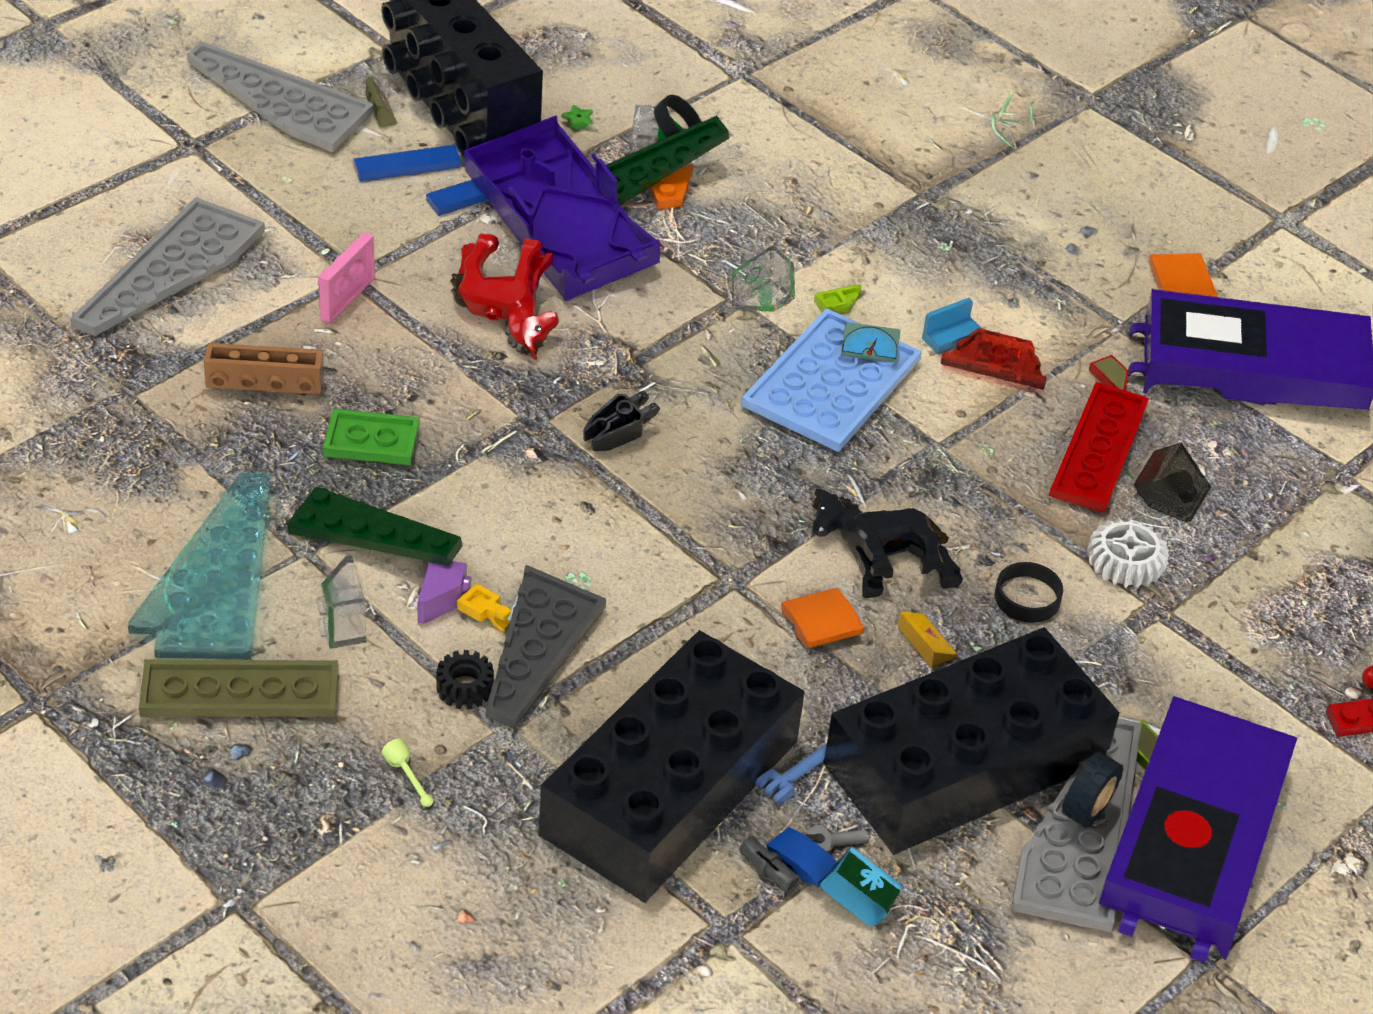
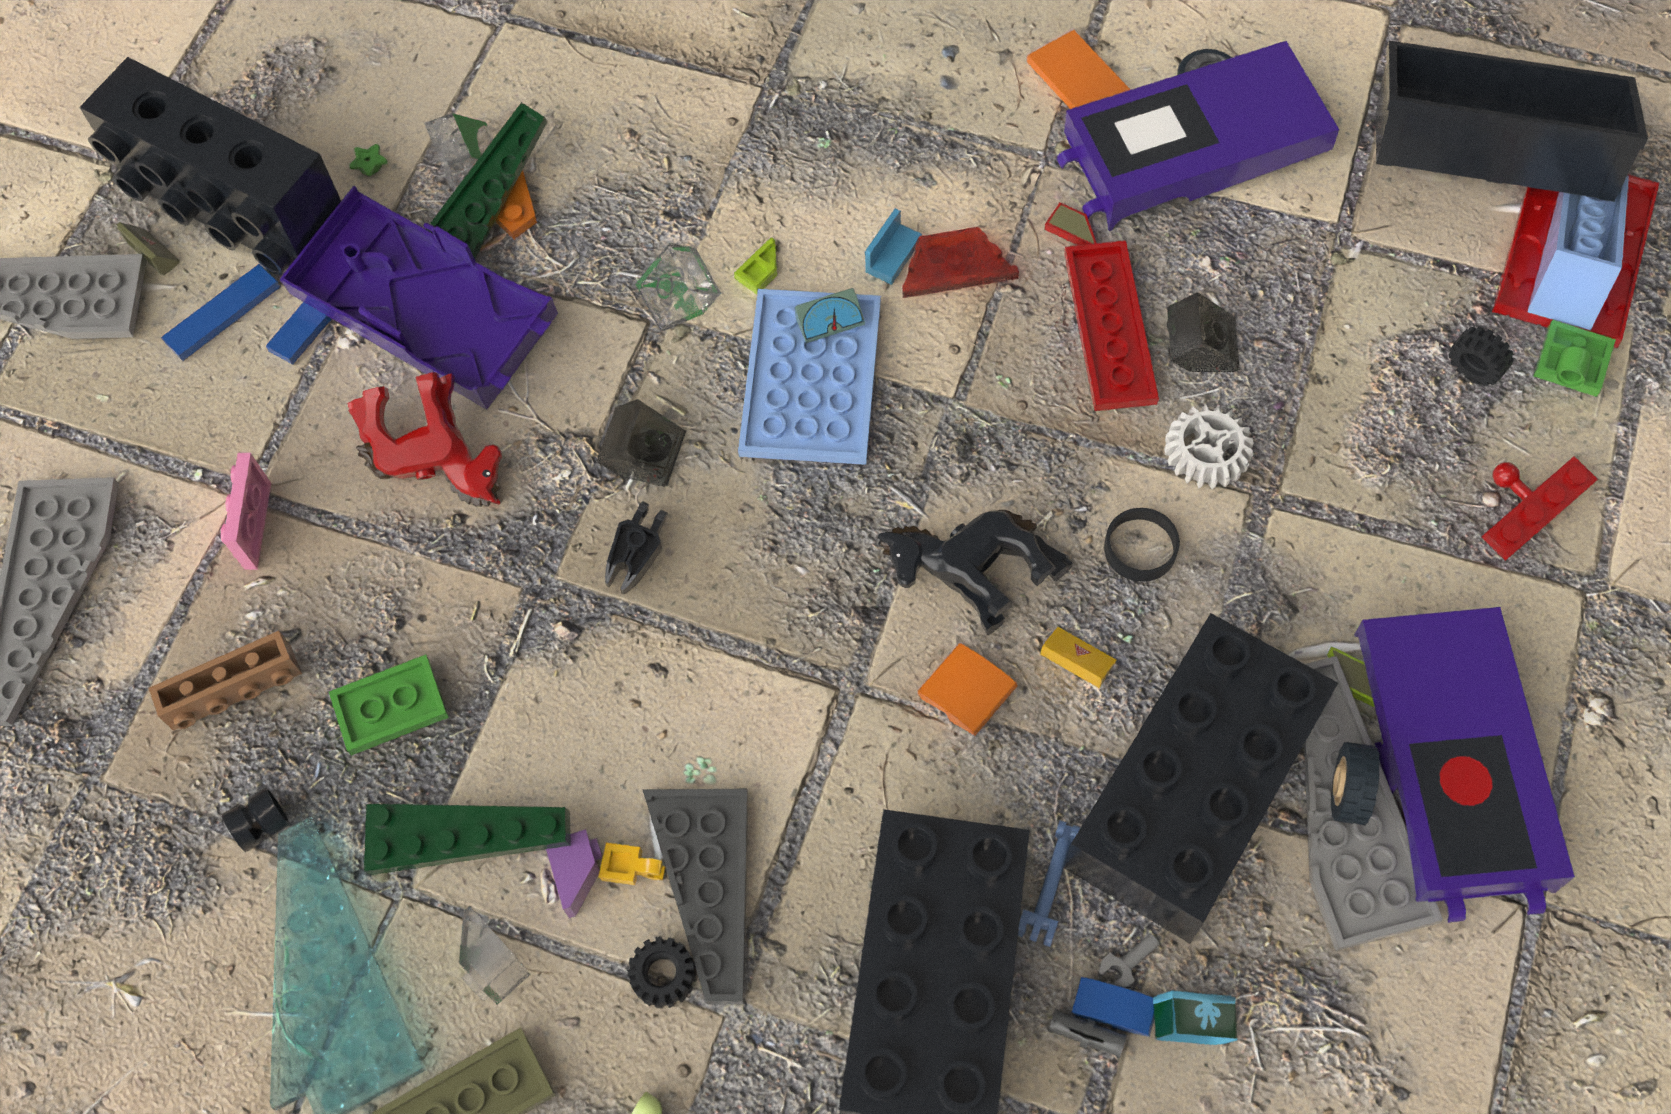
camera: 20 degrees left, 20 degrees up
black tyre [654,94,702,137] -> none
none -> black wheel [221,787,290,852]
none -> clear smoke slope [596,399,686,487]

